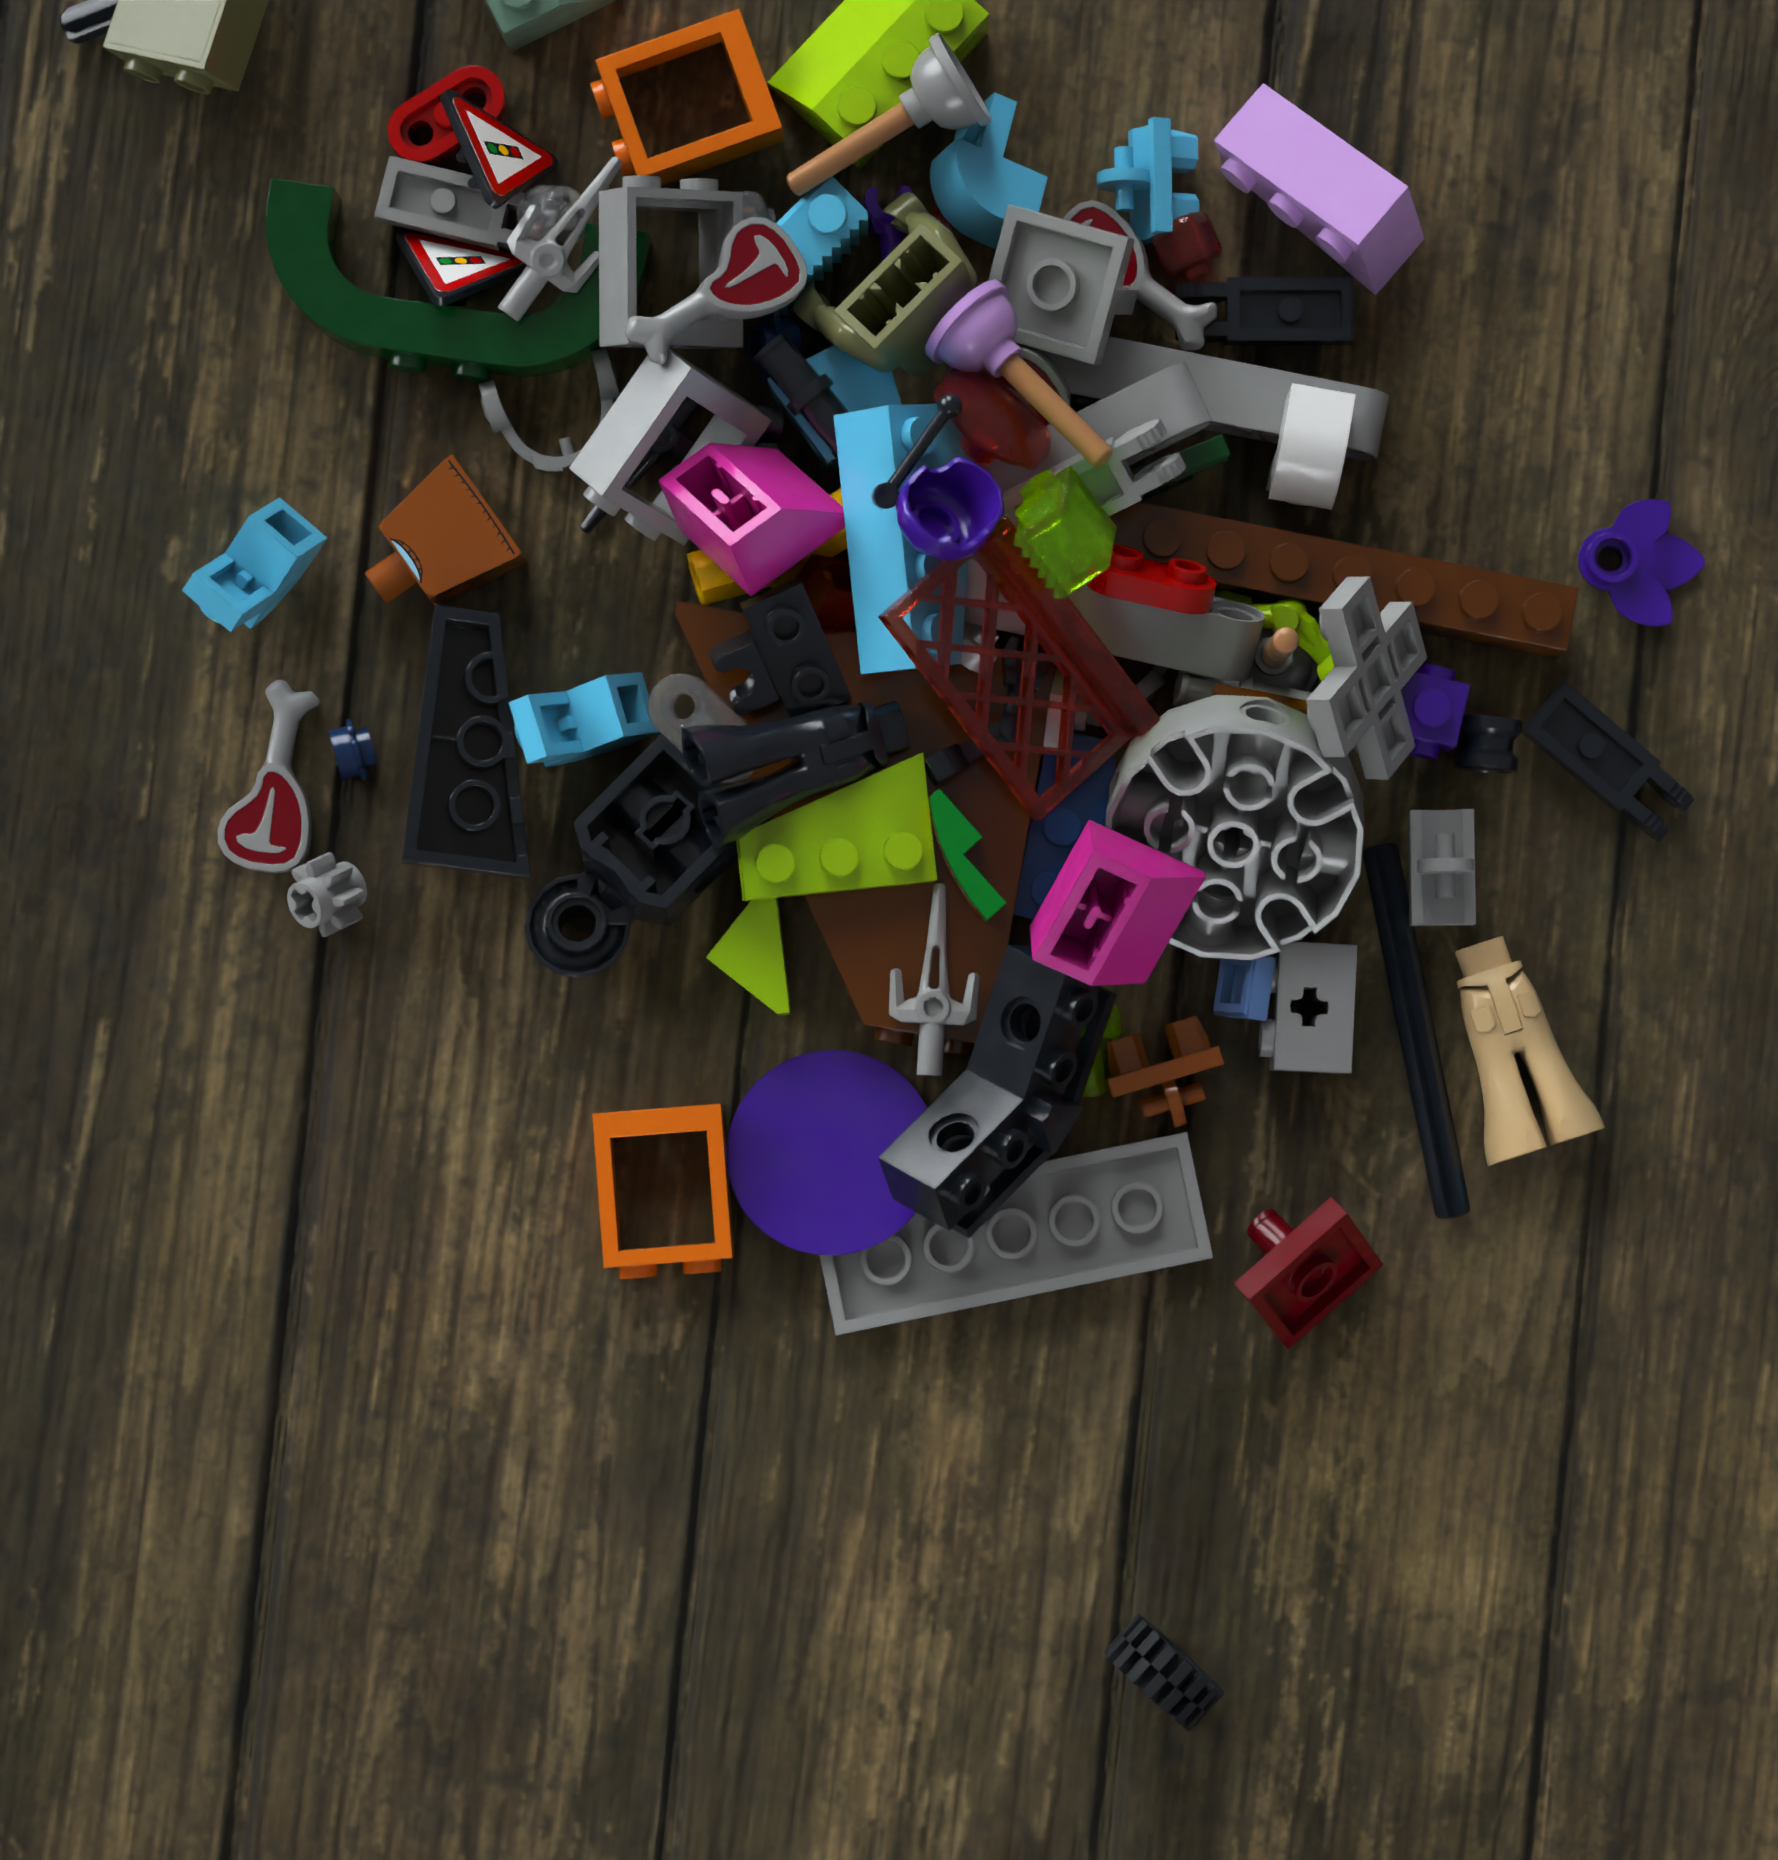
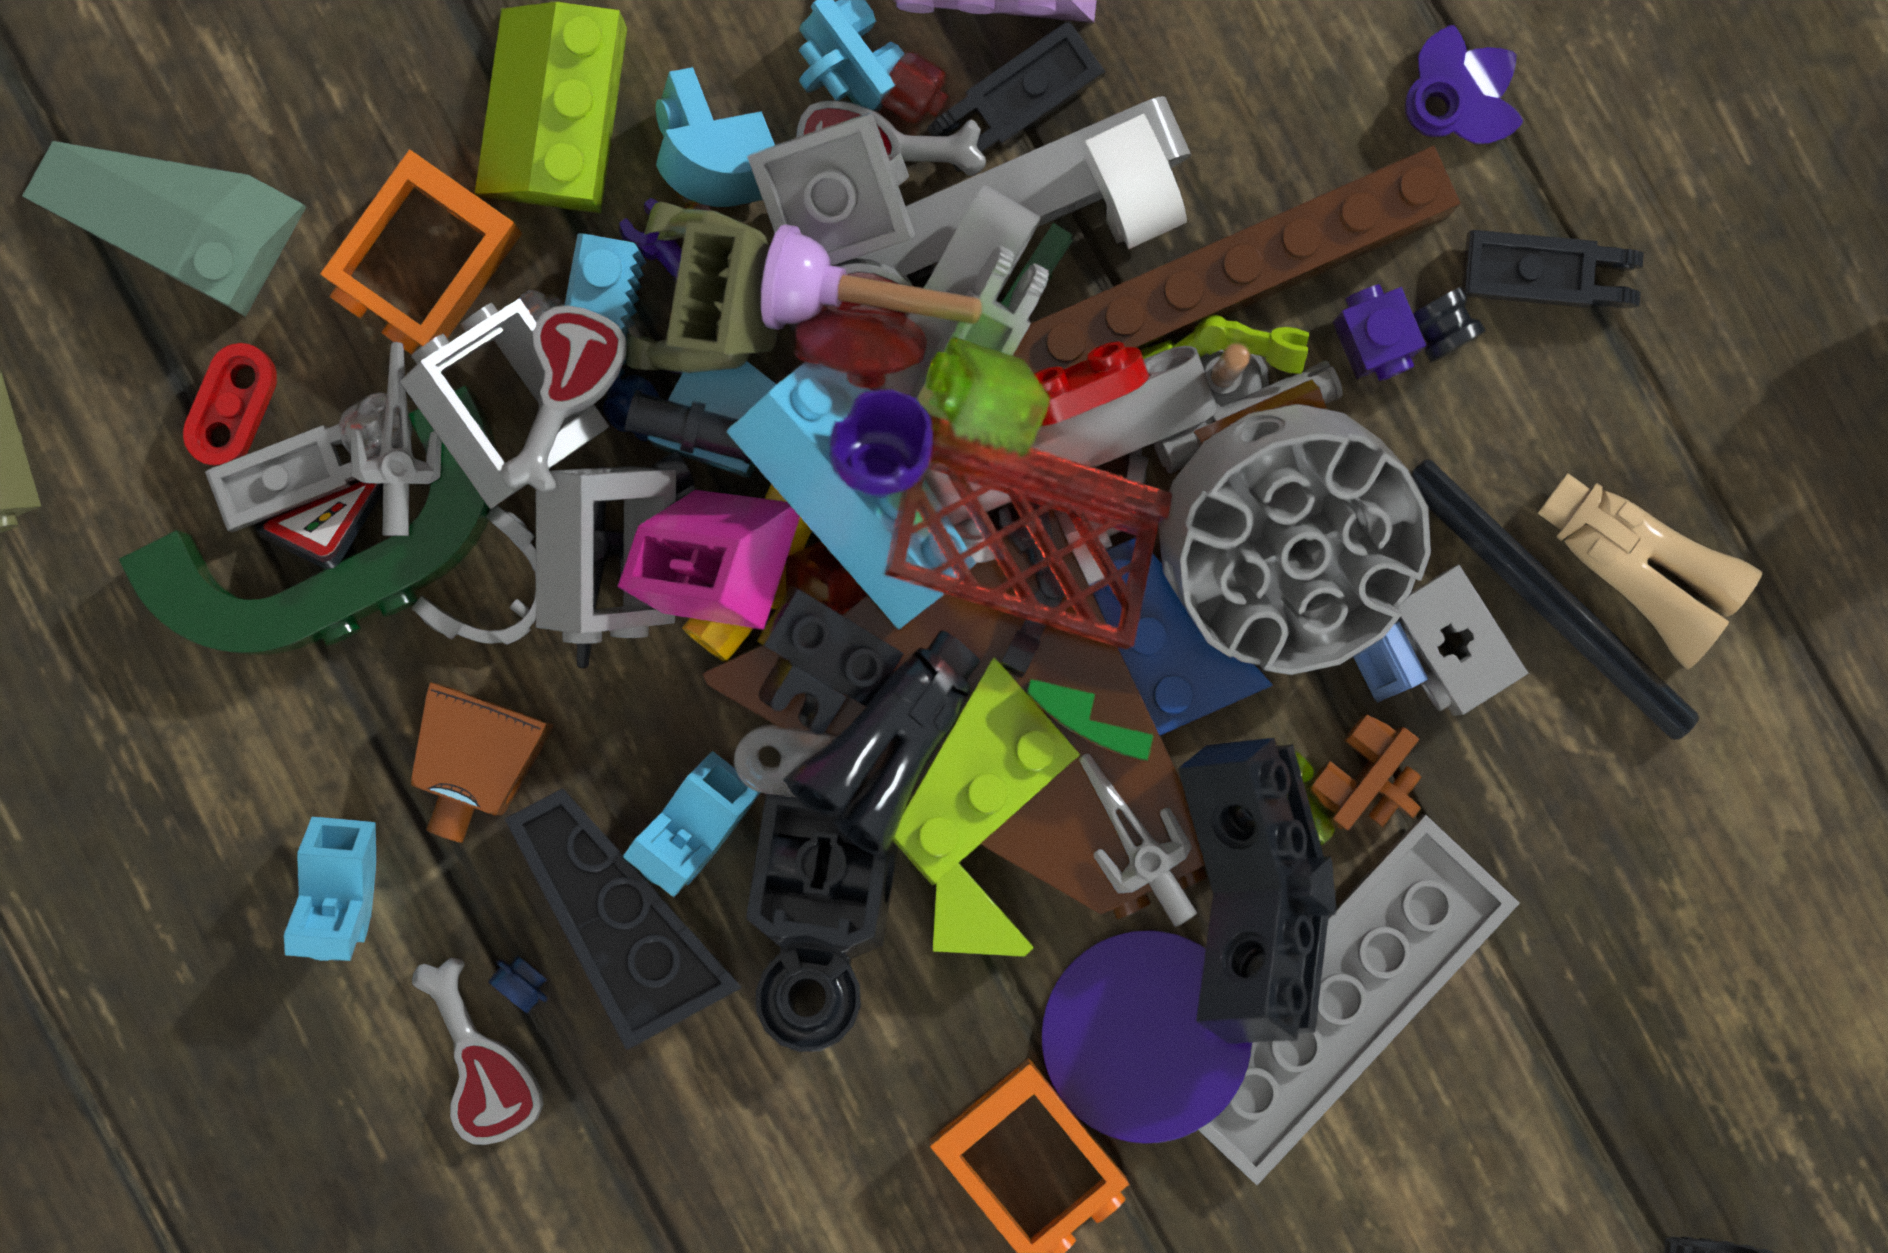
camera: 40 degrees left, 0 degrees up
light grey gear [287,852,367,937] -> none
piece [440,89,558,209] -> none
piece [787,32,992,196] -> none
black hinge [871,393,963,509] -> none
dark pink slope [1029,820,1206,986] -> none
dark red tile [1234,1197,1383,1349] -> none
light grey plate [1306,576,1427,780] -> none
light grey hips [1408,809,1476,926] -> none

